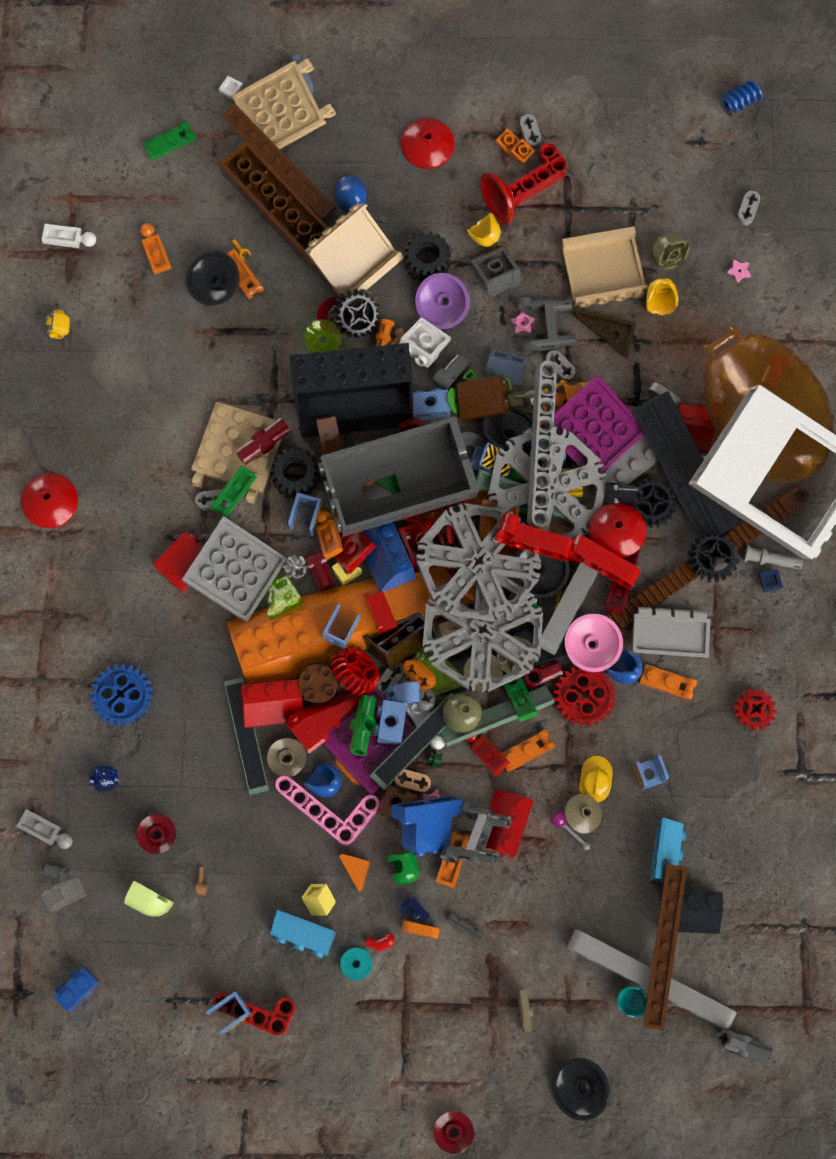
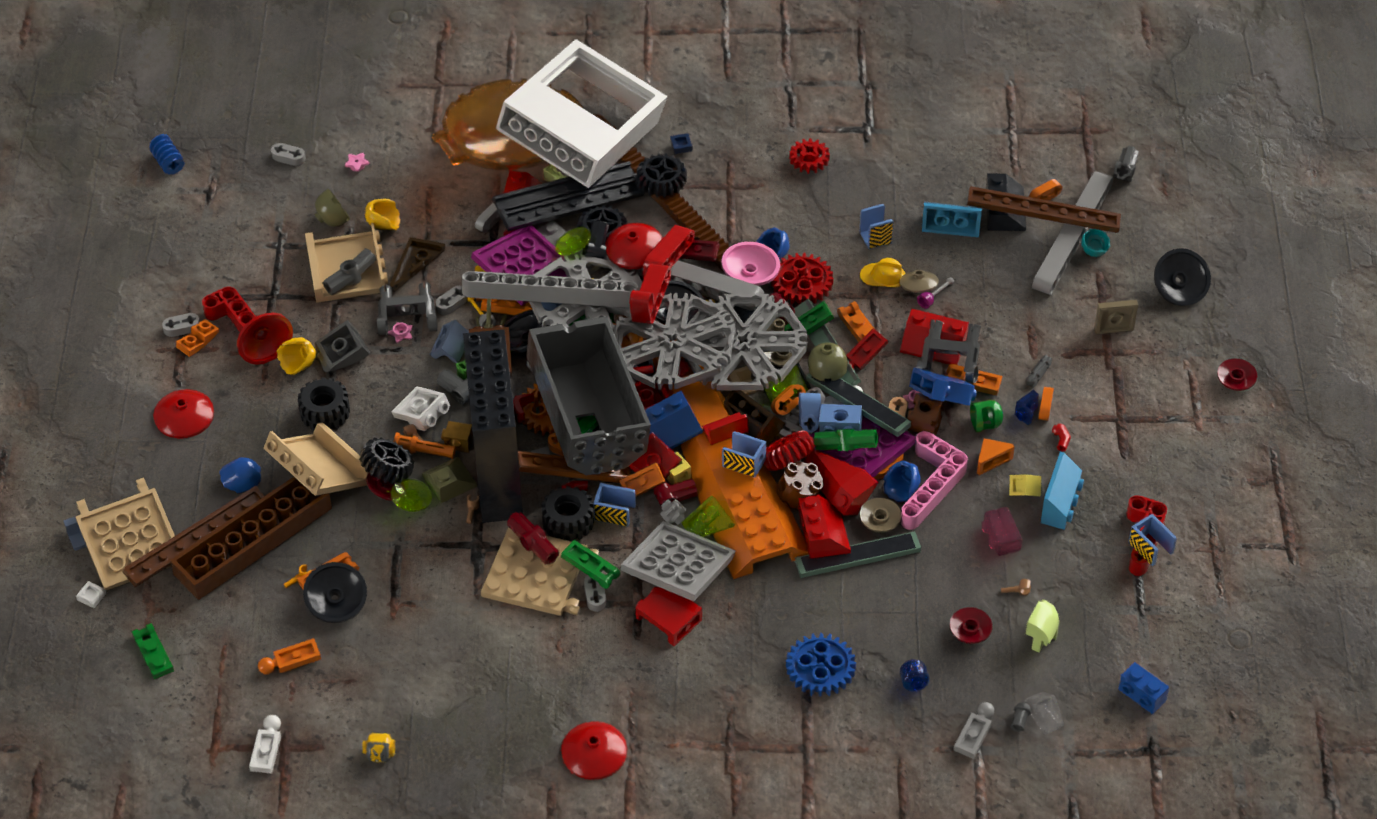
camera: 90 degrees left, 25 degrees down
teal piece [340,948,373,981] -> none
medium lavender dish [415,273,470,329] -> none
dark green plate [427,749,443,768] -> none
light grey hinge [631,607,711,658] -> none
orange plate [639,664,697,700] -> none
light grey pin [743,545,803,570] -> none
none -> dark grey piece [322,248,376,295]
none -> clear neon green dish [555,227,591,256]
none -> clear pink brick [981,507,1022,556]
none -> orange beam [1029,179,1063,201]

